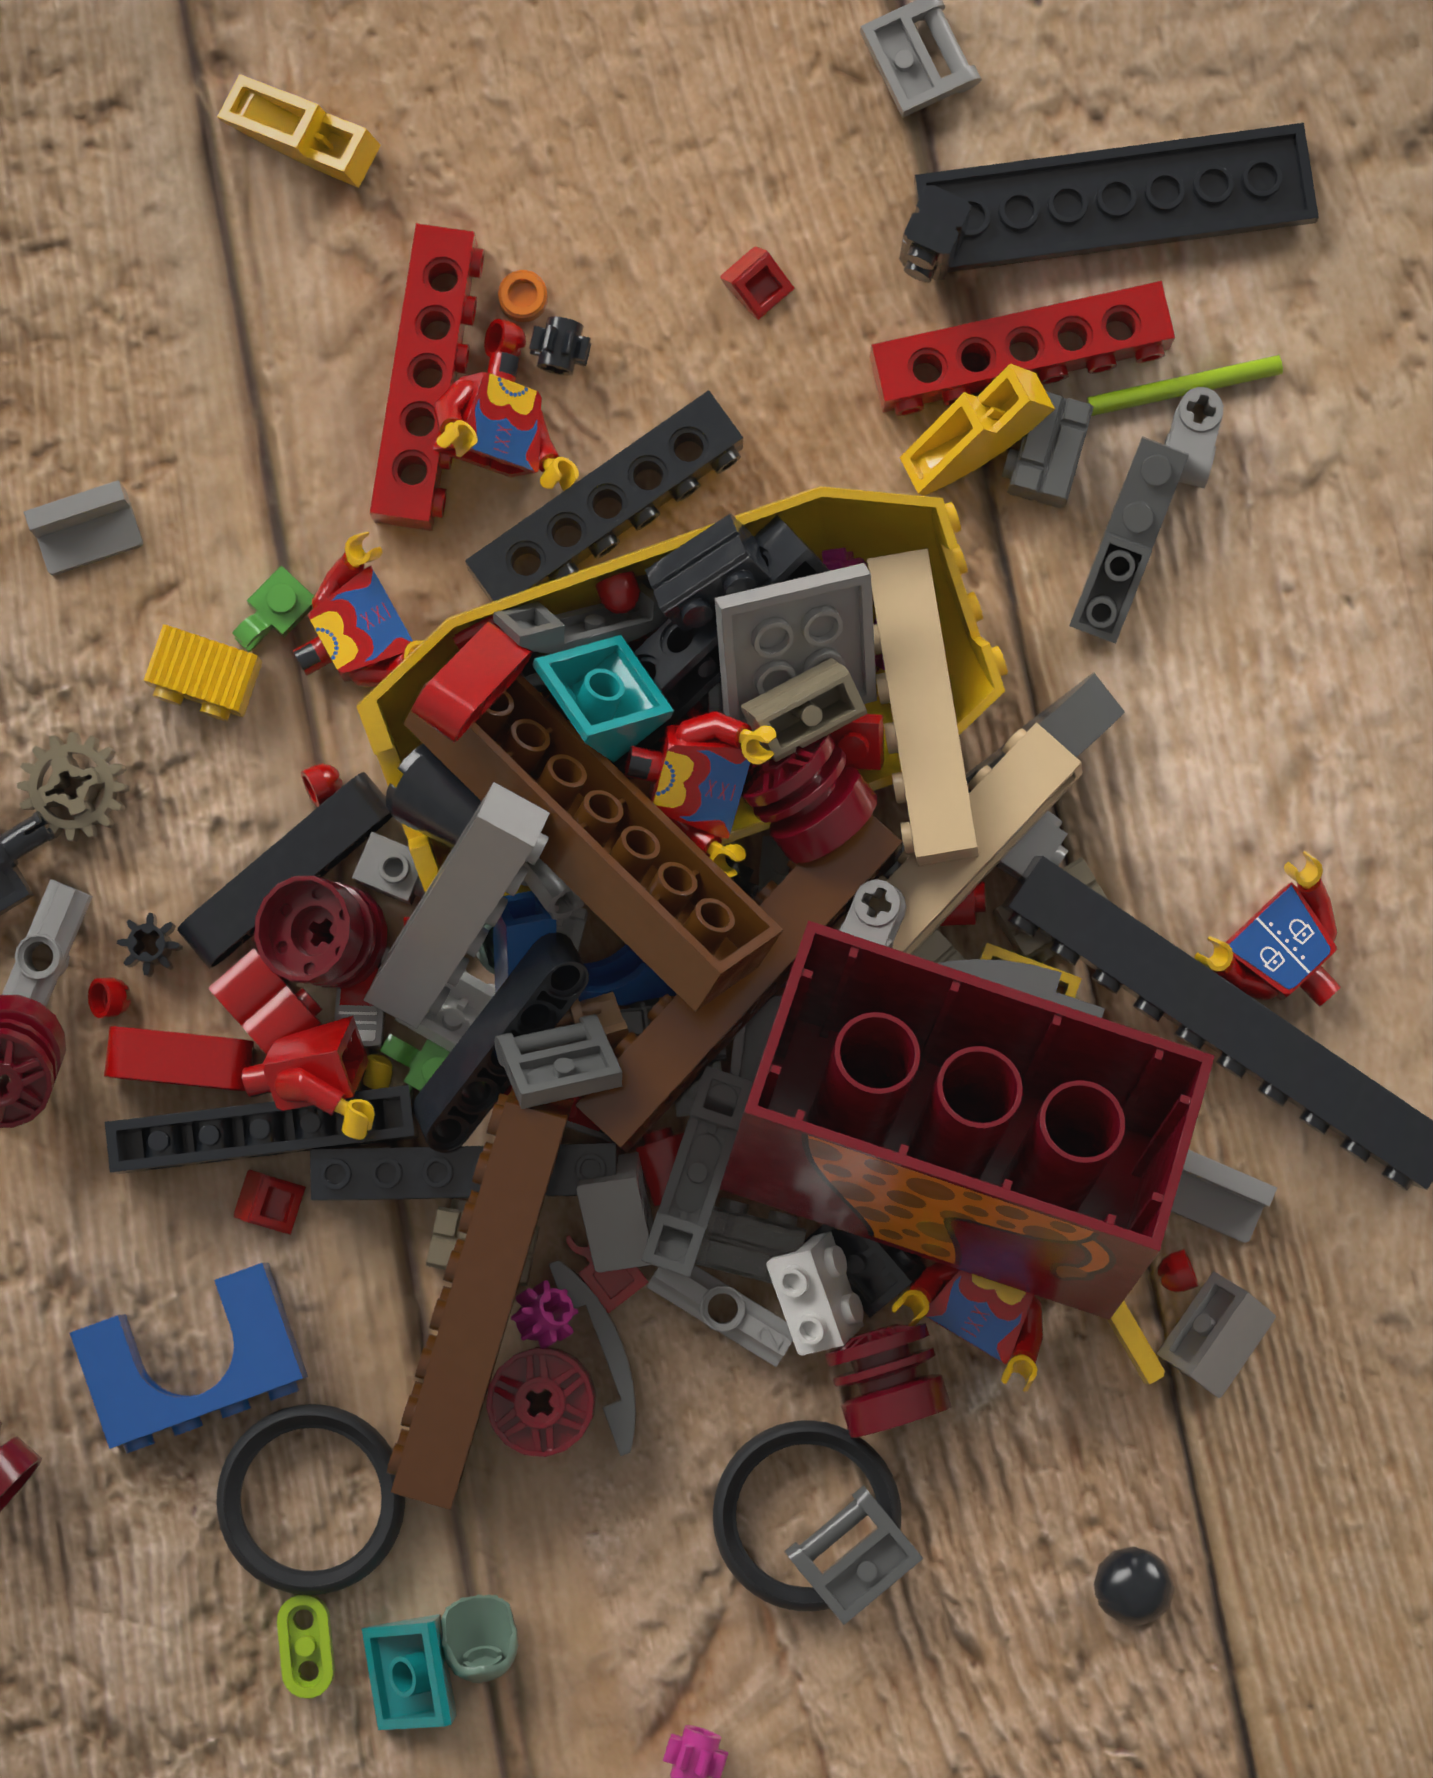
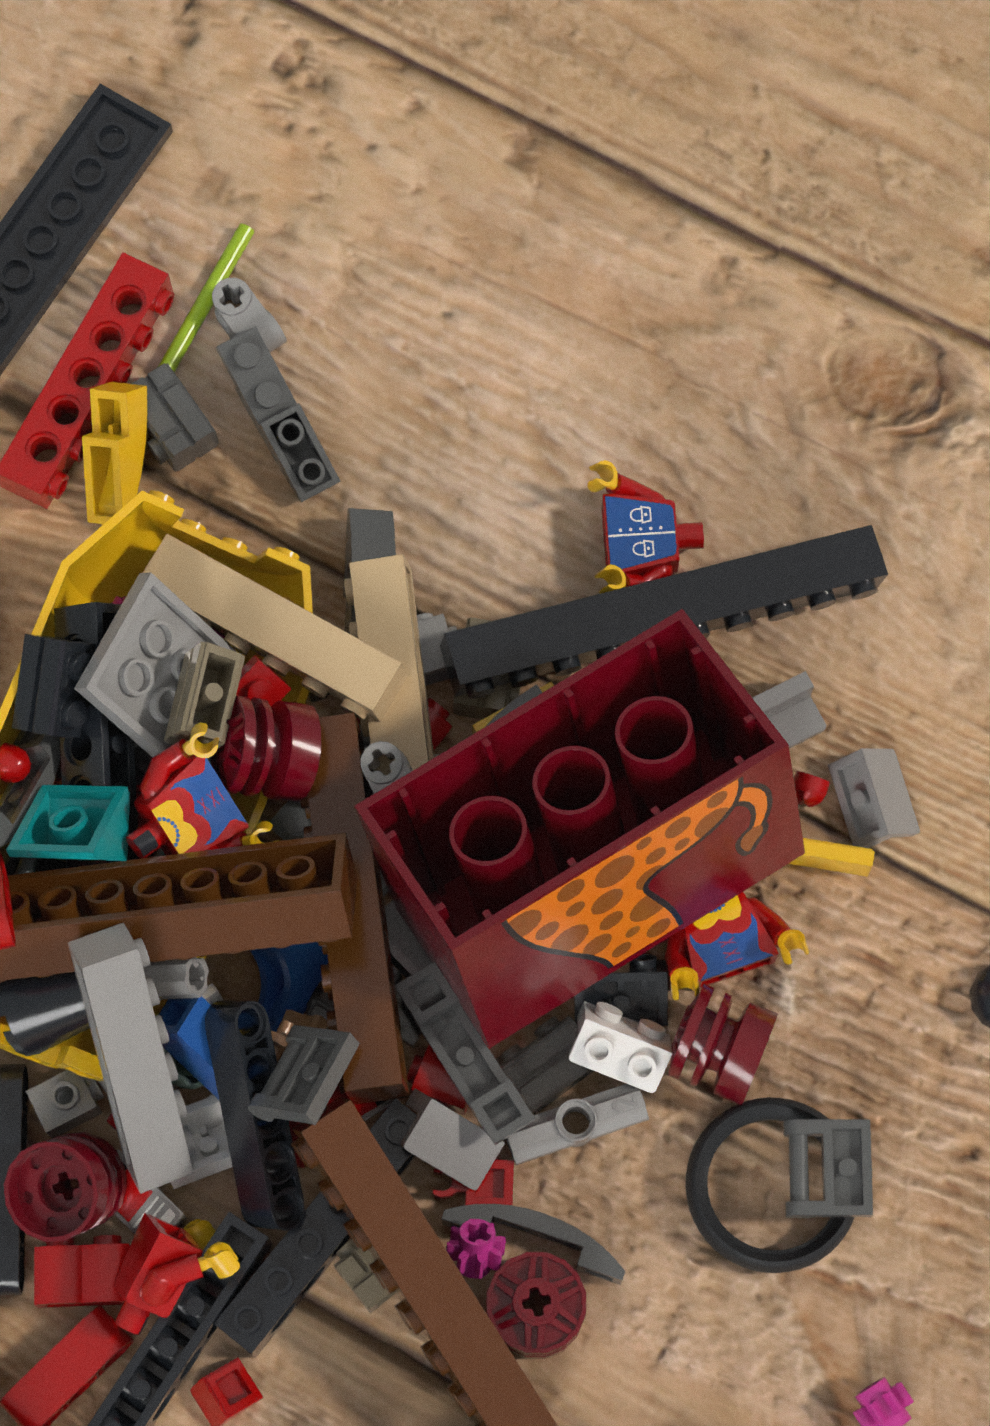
camera: 50 degrees left, 10 degrees down
bright green plate [380,1033,450,1091] -> none

